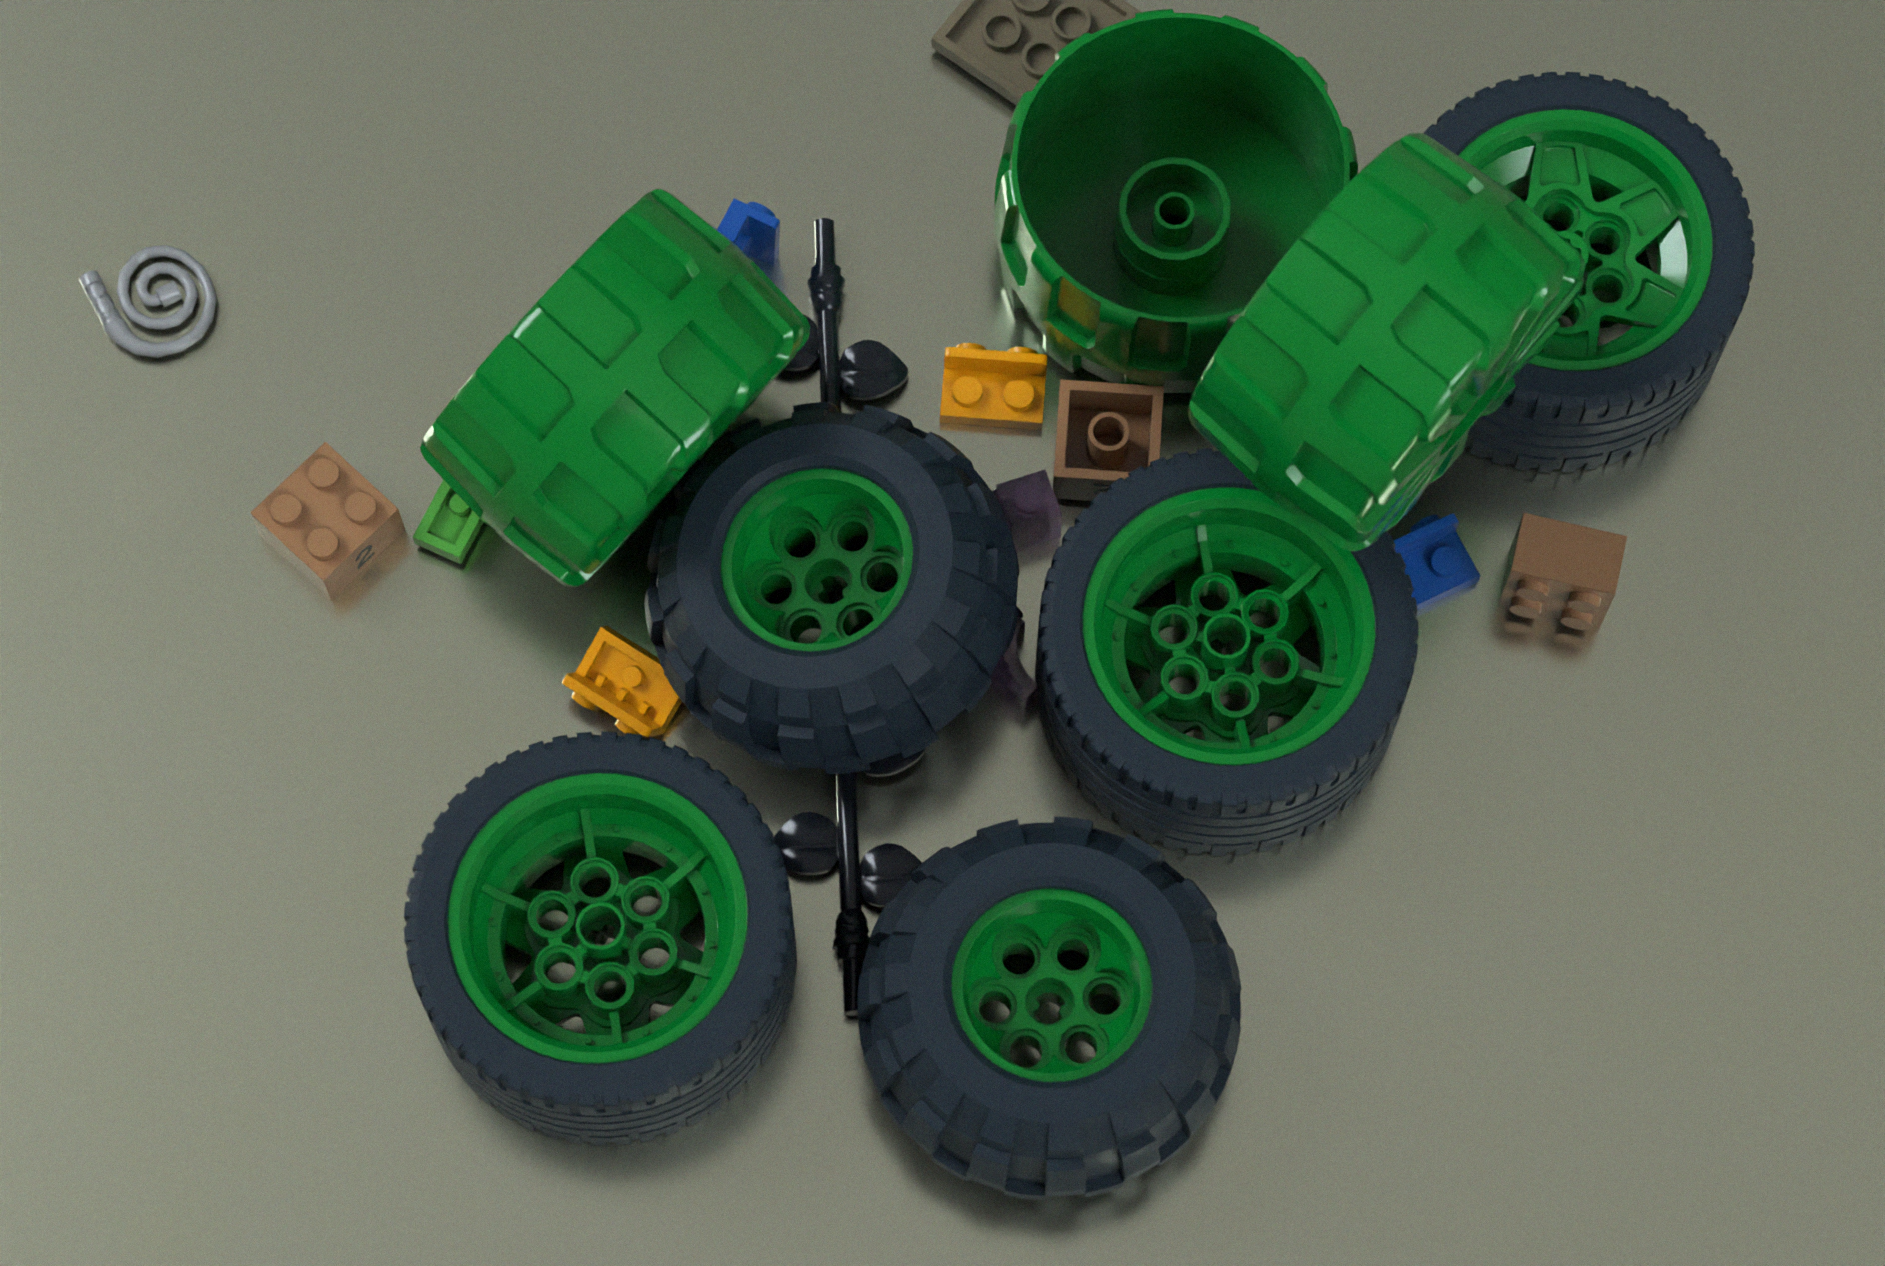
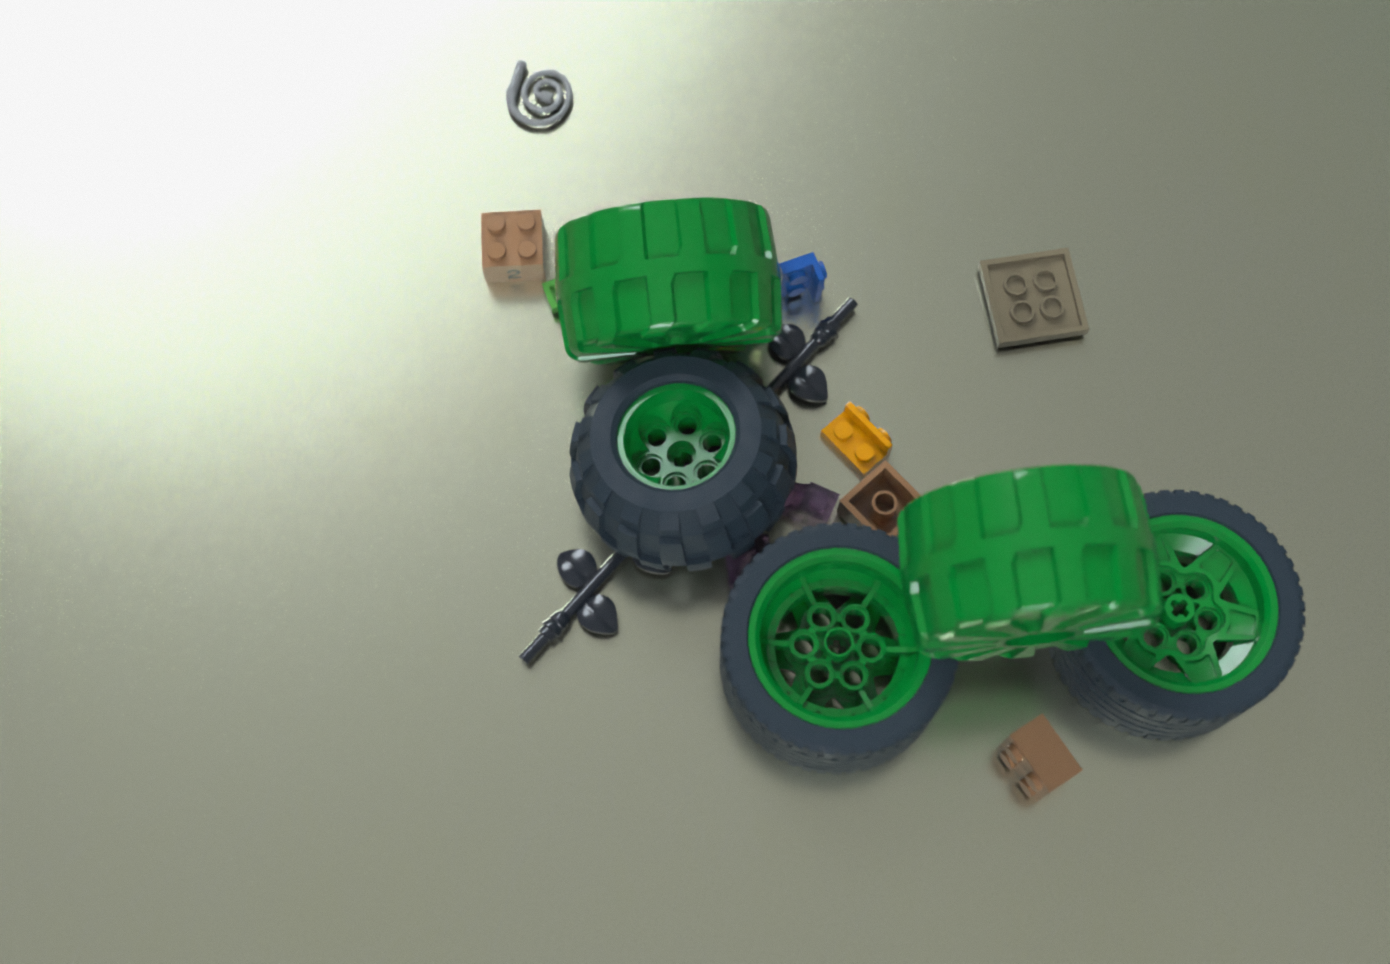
camera: 45 degrees right, 0 degrees up
wheel [404,731,797,1146] -> none
light orange bracket [562,626,682,739] -> none
black wheel [857,816,1242,1200] -> none
green wheel [994,9,1358,395] -> none
blue bracket [1391,513,1481,610] -> none

